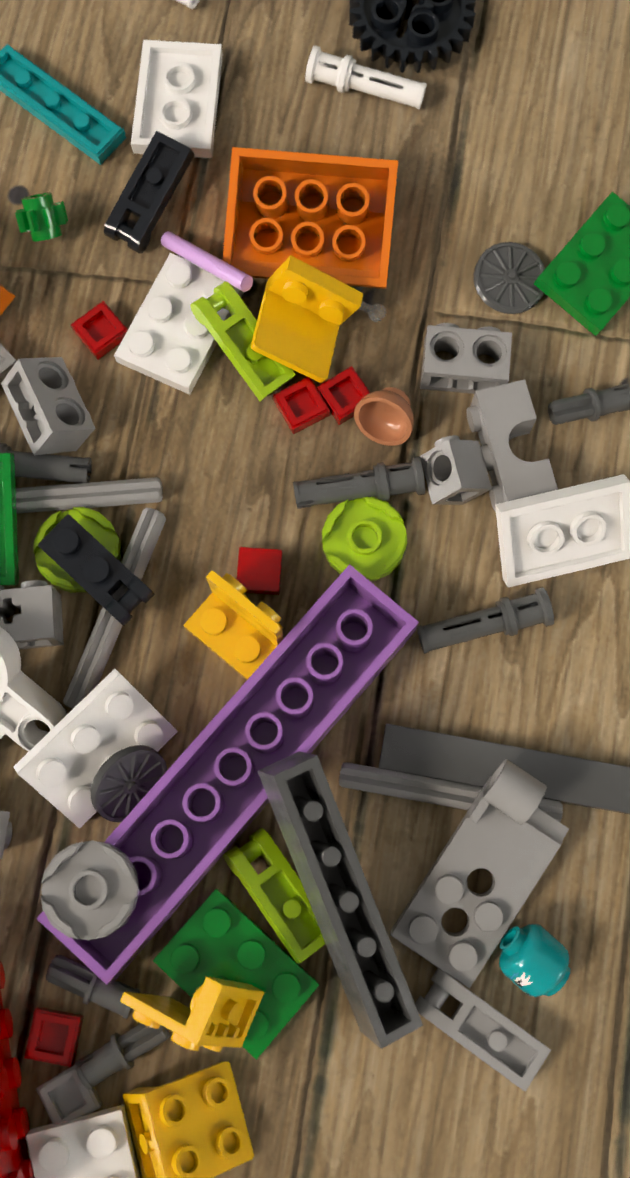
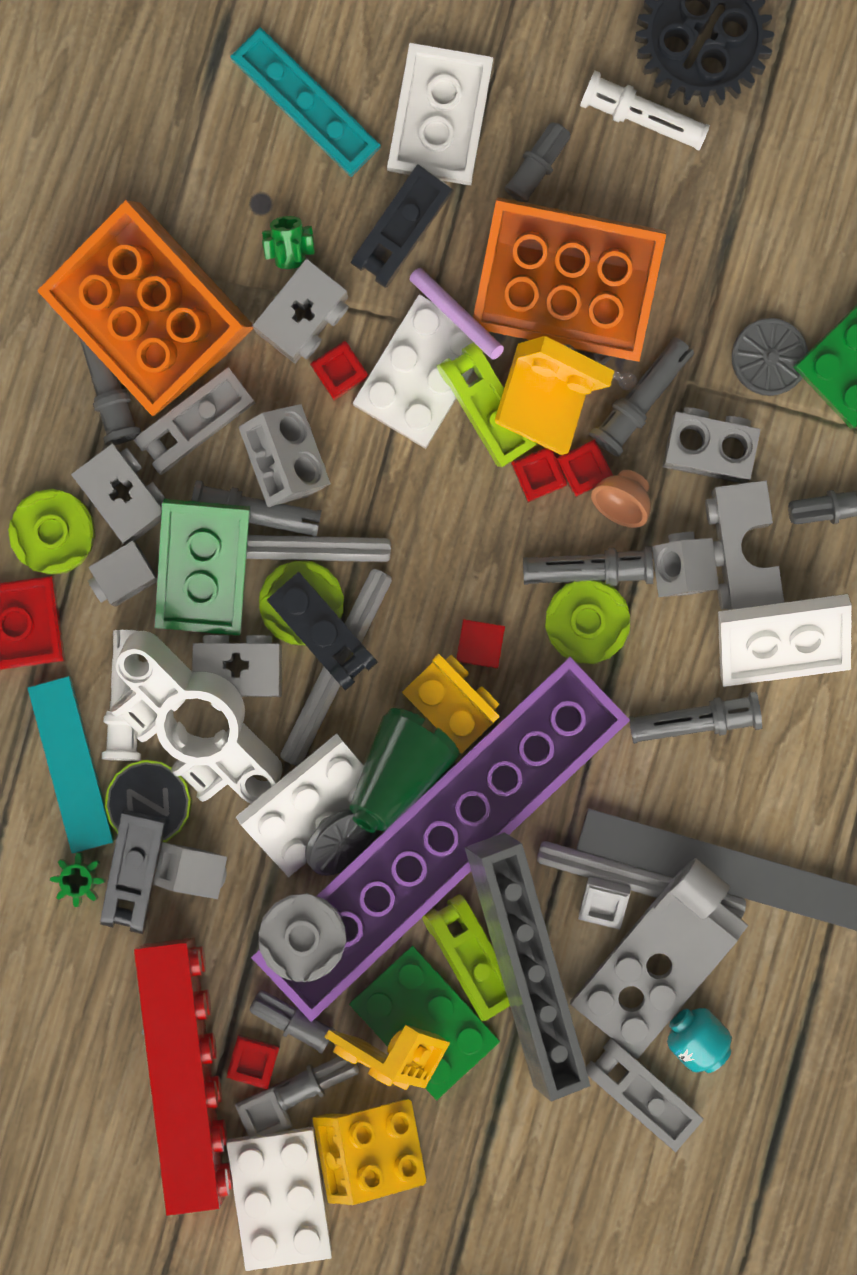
camera: 10 degrees right, 10 degrees up
none -> light grey brick [252,259,349,364]
none -> dark green cone [350,708,460,833]
none -> dark grey axle [504,122,571,203]
none -> light grey tile [578,876,631,930]
none -> dark grey pin [589,337,694,457]

